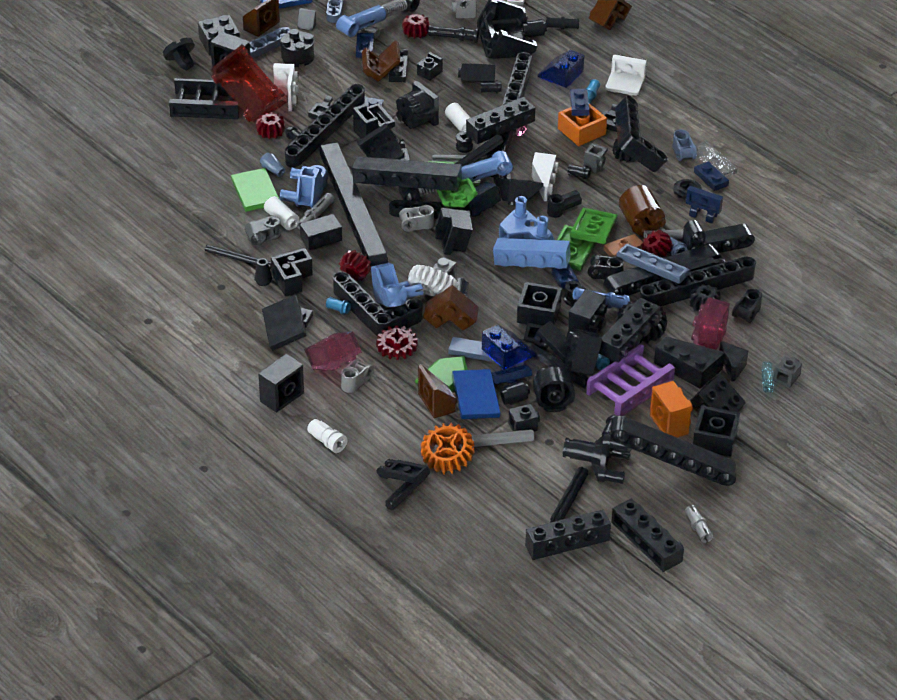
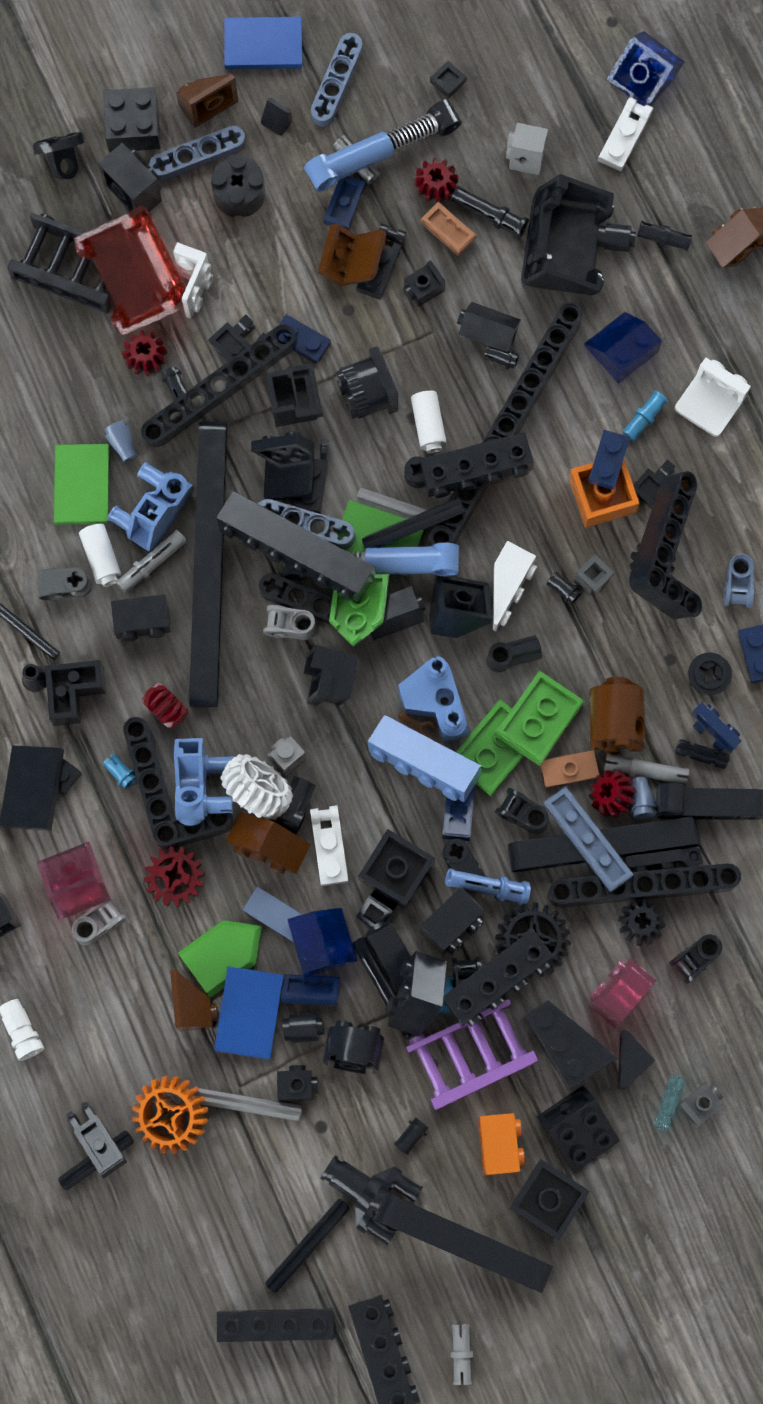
camera: 20 degrees right, 35 degrees up
none -> white plate [310,805,348,886]
none -> nougat plate [420,202,477,257]
none -> black axle [675,739,730,769]

